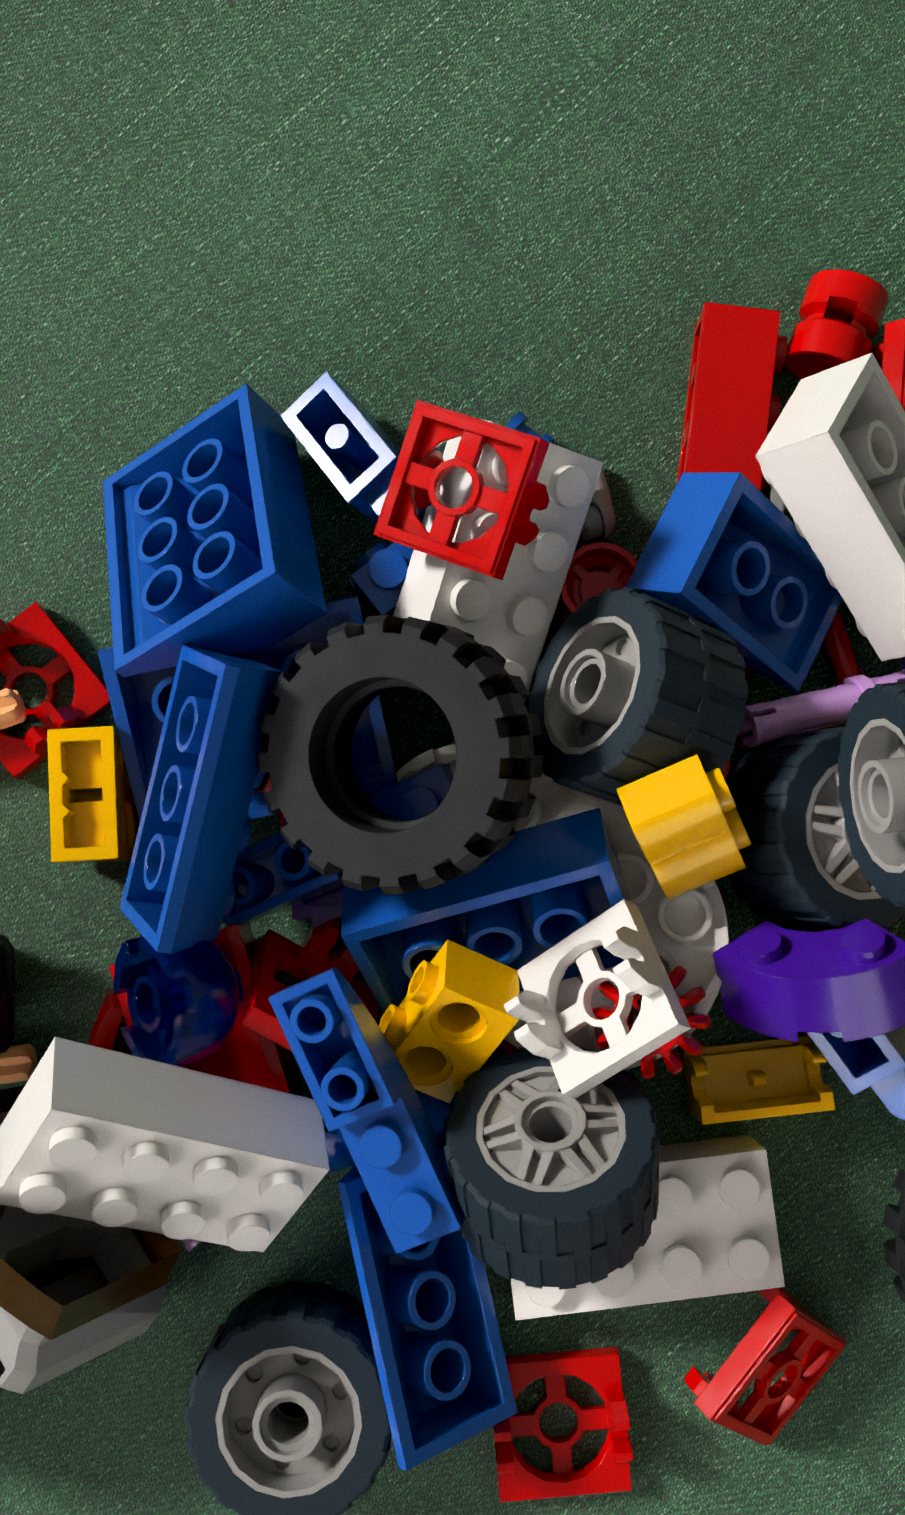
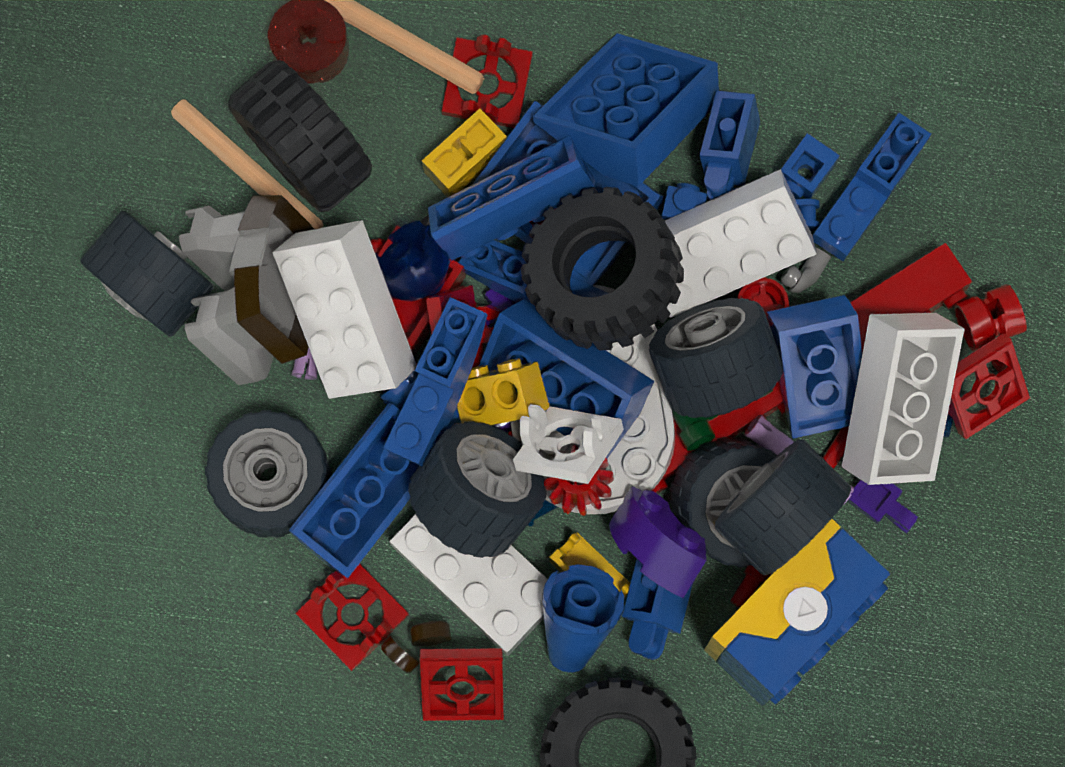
camera: 55 degrees right, 5 degrees down
red piece [373,400,550,580] -> none
yellow brick [616,754,752,900] -> none
none -> dark brown tile [381,635,420,673]
none -> dark brown tile [410,621,452,646]
none -> blue cone [542,564,624,672]
none -> blue brick [781,133,840,199]
none -> blue slope [813,113,931,262]

